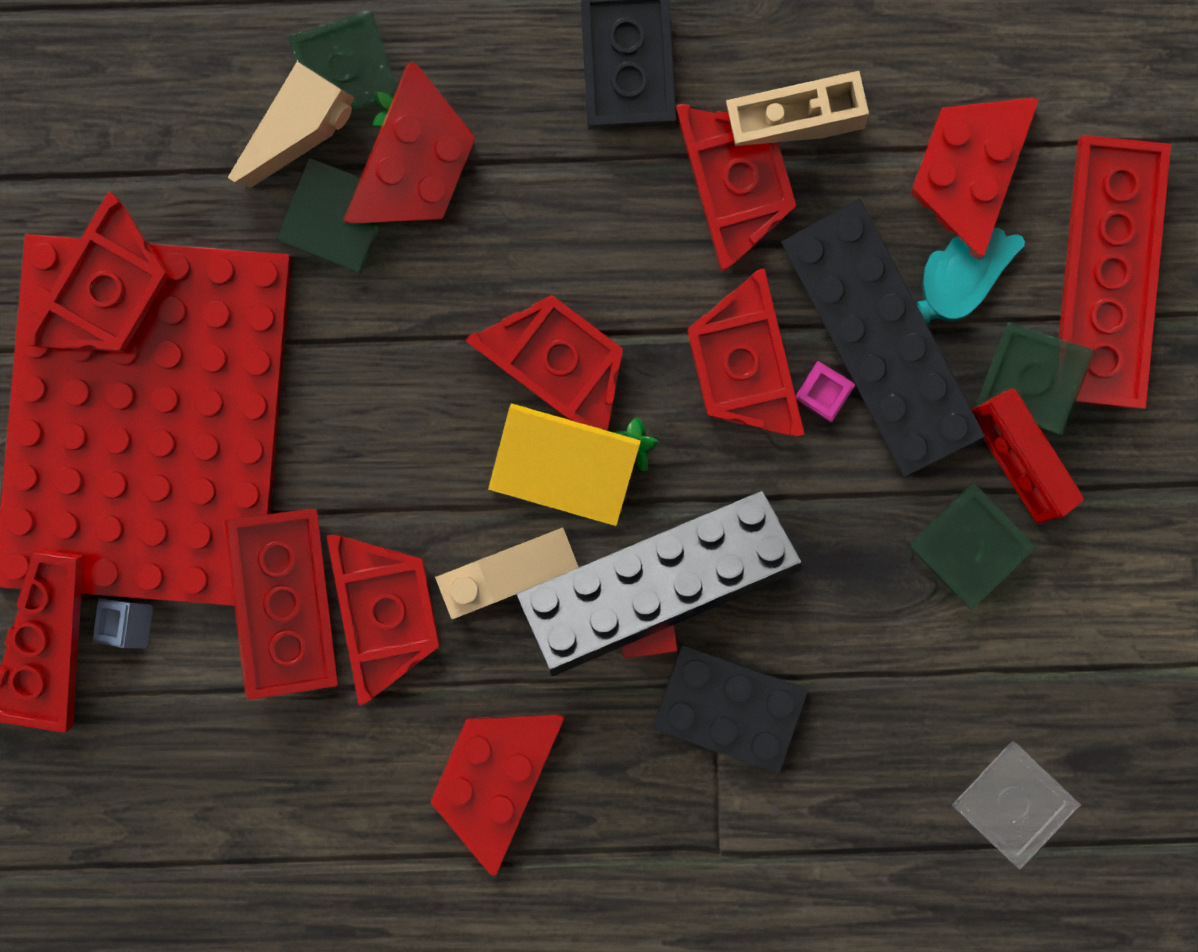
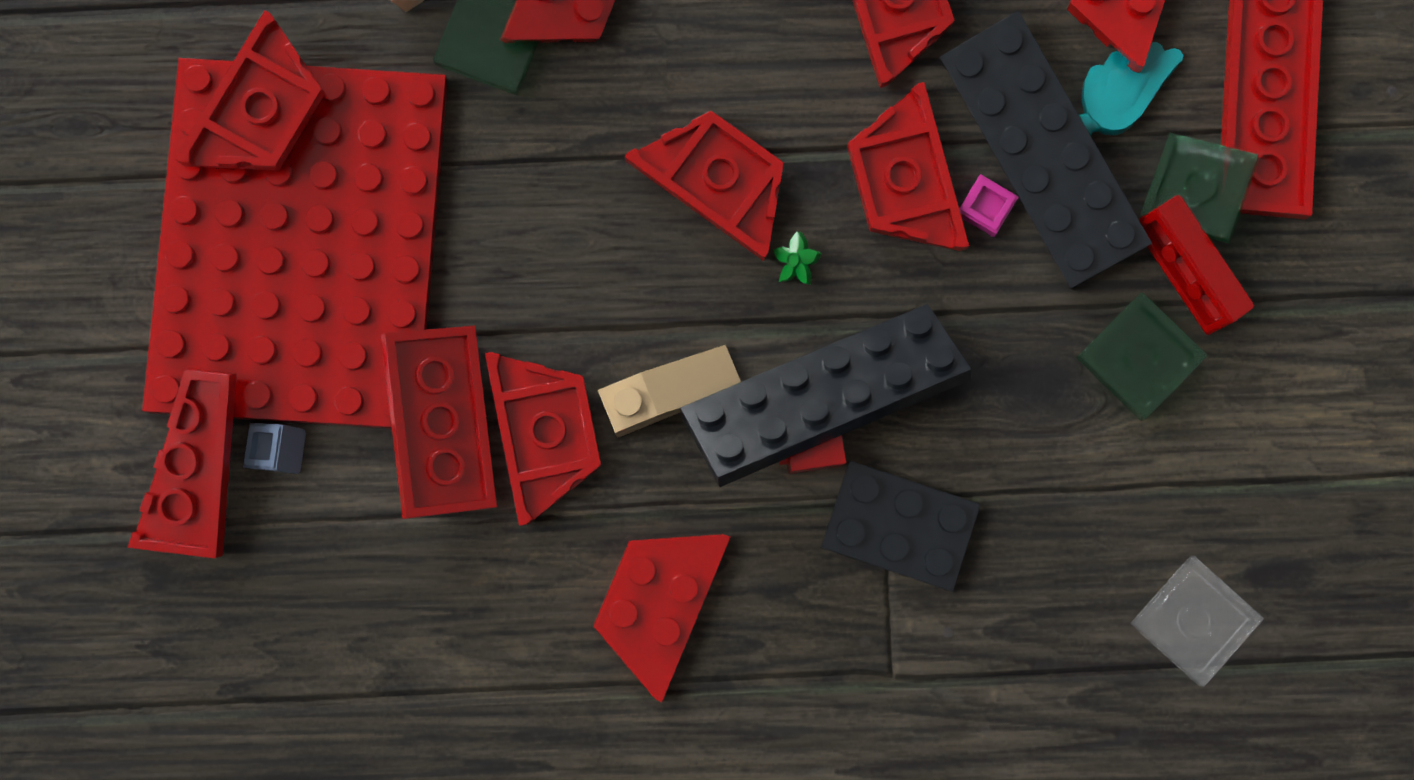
camera: 10 degrees left, 5 degrees down
yellow tile [488,404,641,526] -> none

